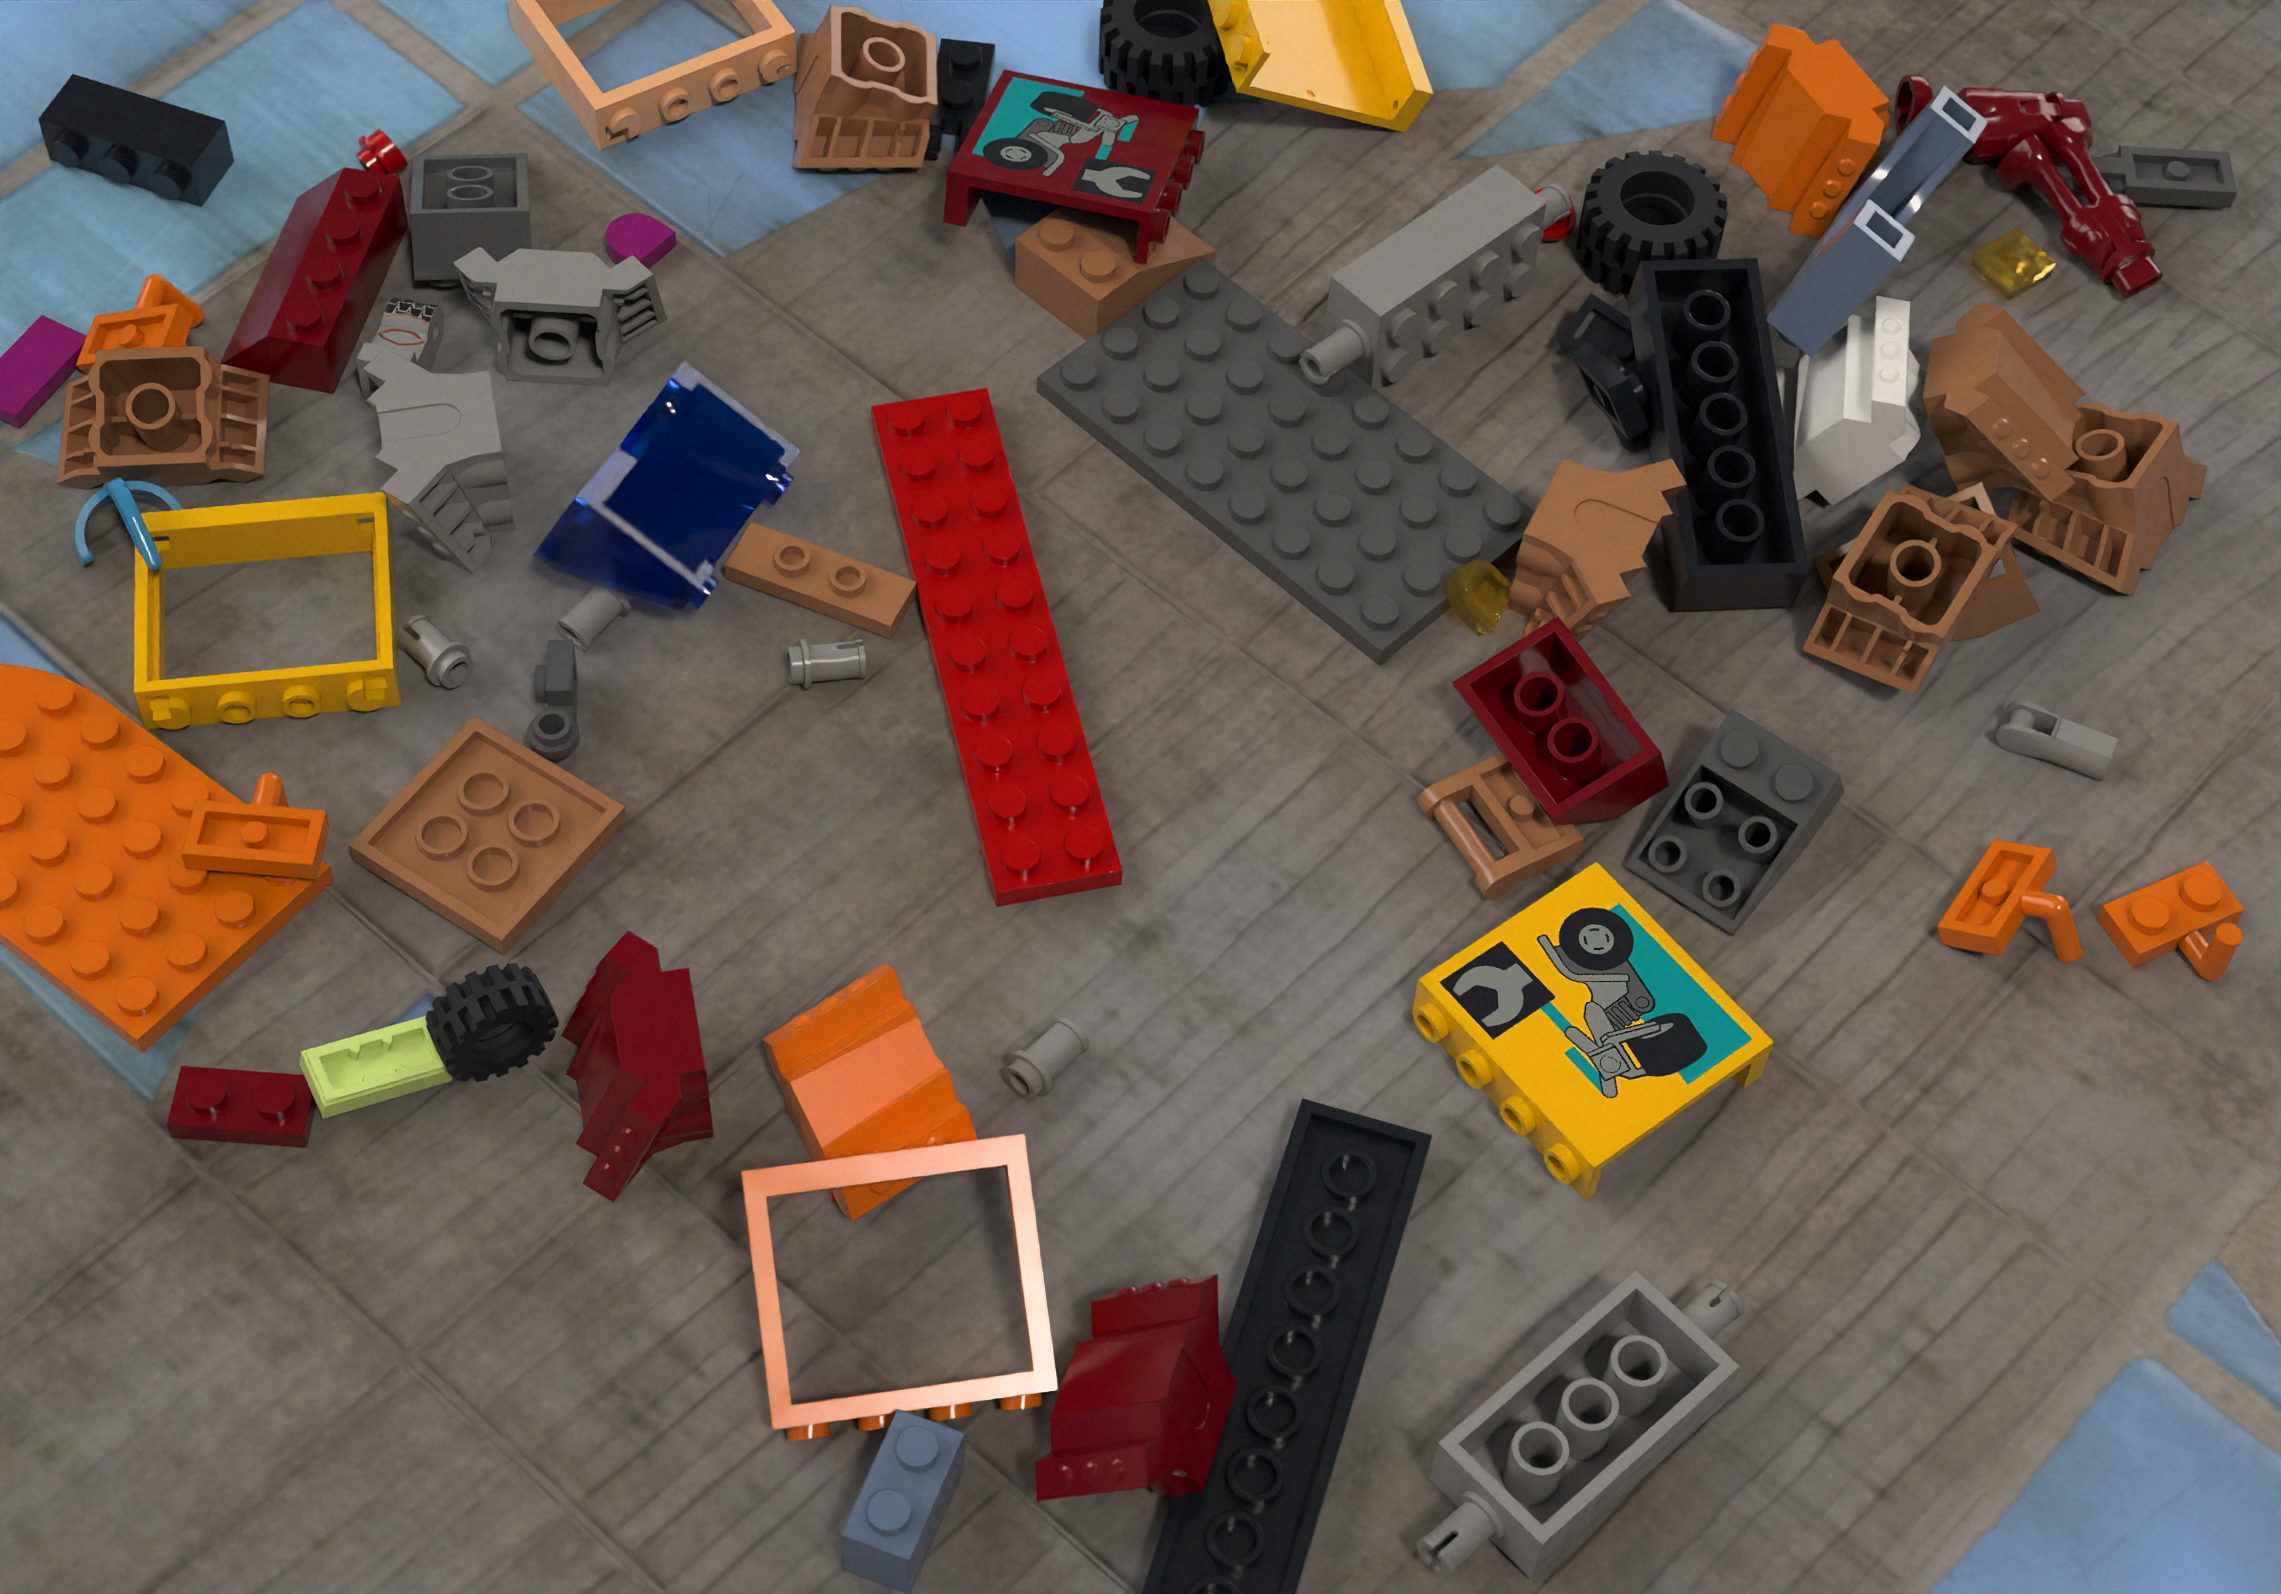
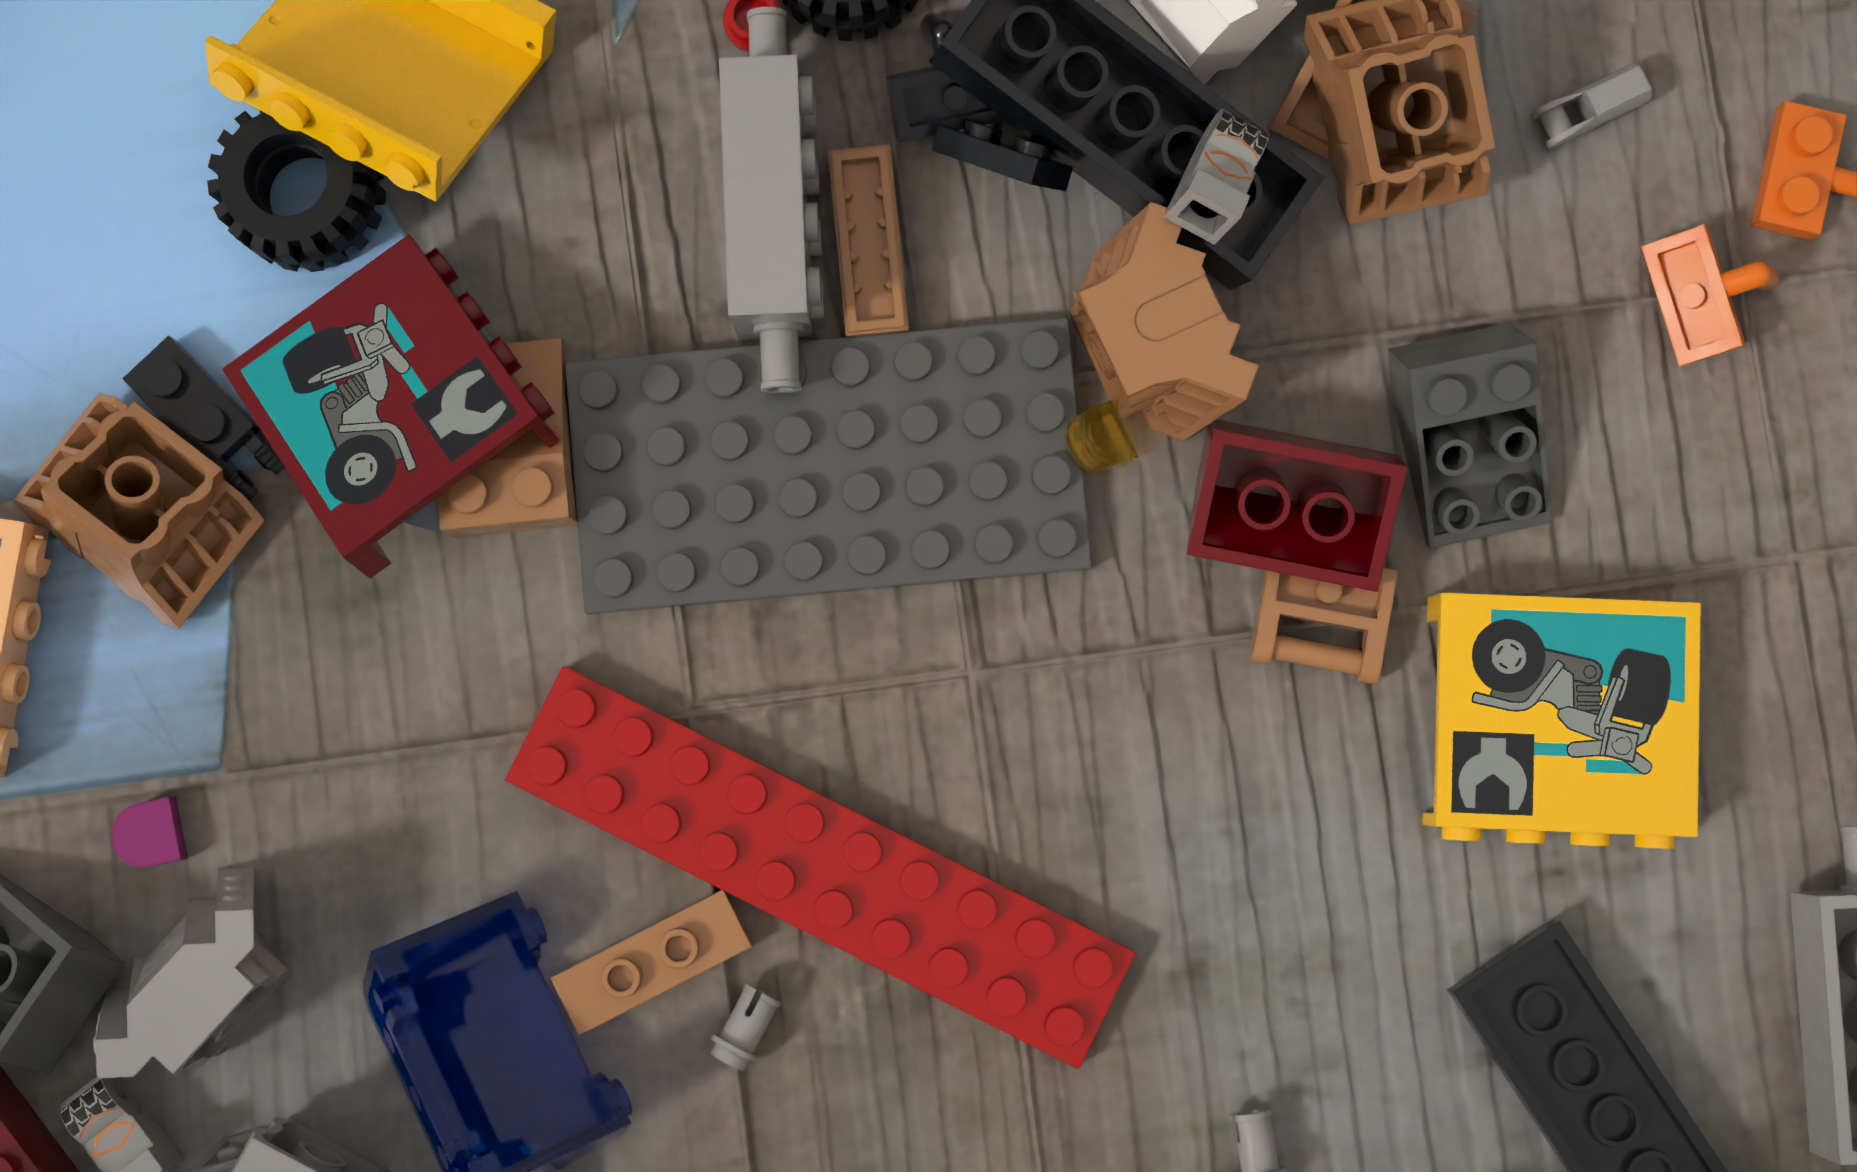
camera: 45 degrees left, 30 degrees up
none -> medium nougat plate [828,144,909,338]
none -> light grey leg [1164,109,1269,245]

